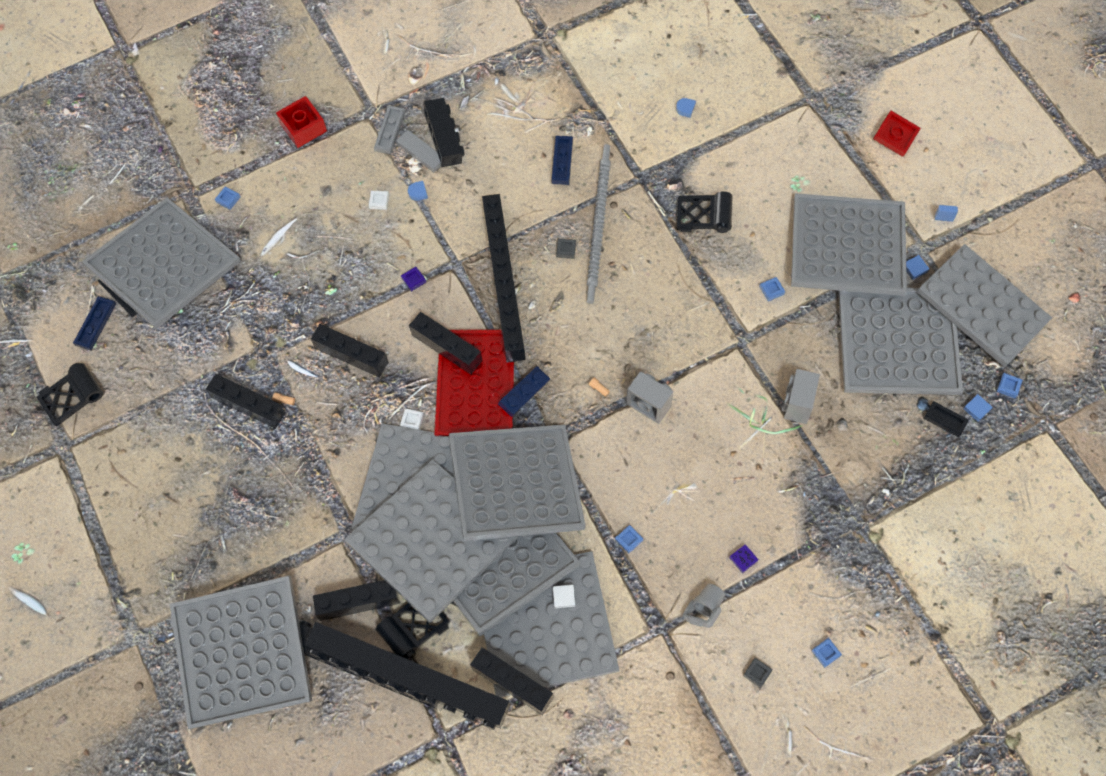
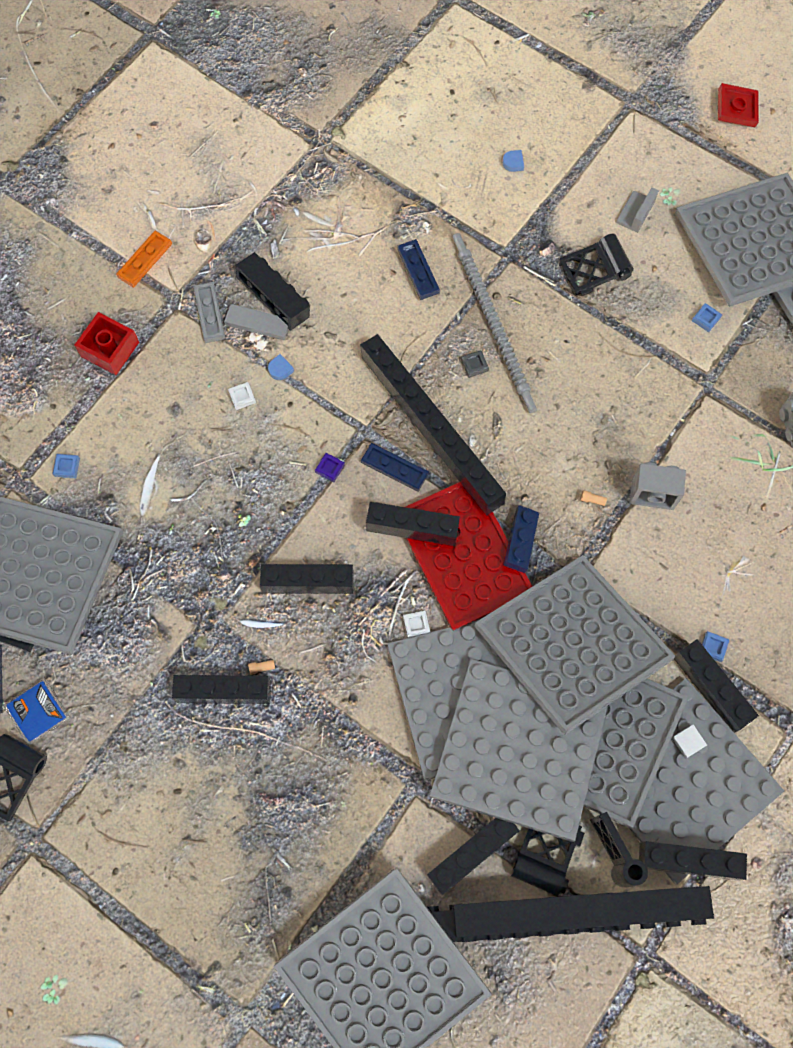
camera: 30 degrees left, 5 degrees up
none -> slope [3,677,71,745]
none -> orange tile [116,230,172,288]
none -> dark blue tile [361,443,429,492]
none -> black piece [590,812,648,887]
none -> light grey panel [616,187,659,233]
none -> black brick [674,639,759,733]

